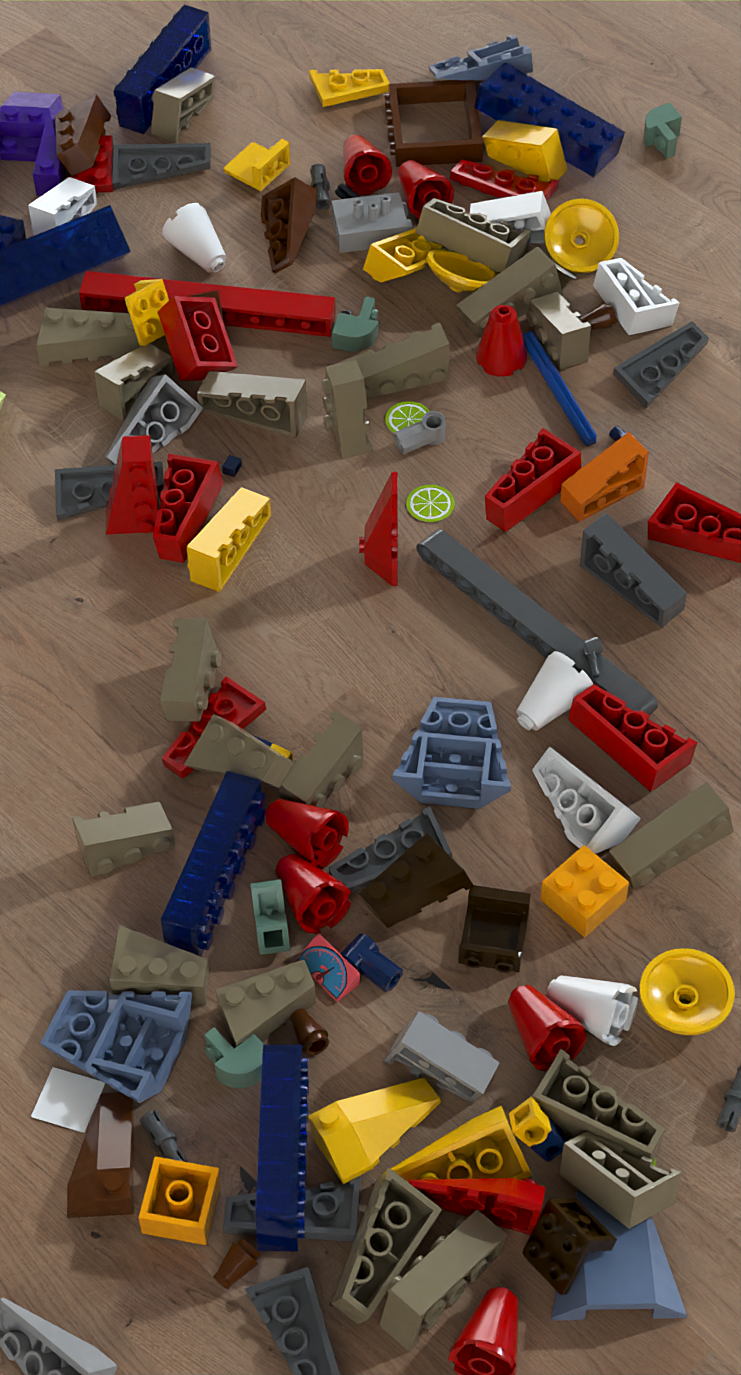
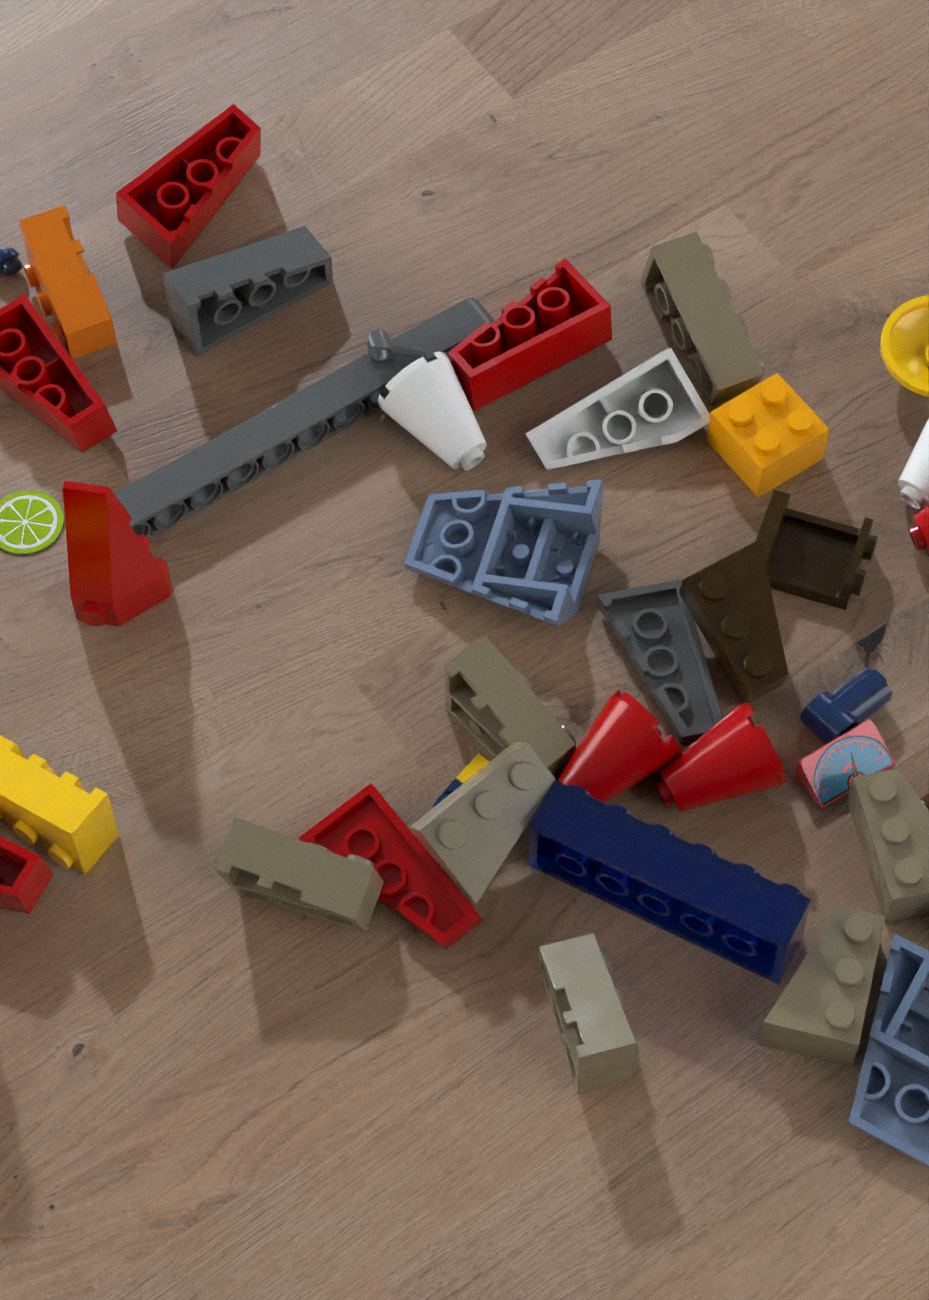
camera: 80 degrees left, 5 degrees up
sand green brick [250,879,290,955] -> none

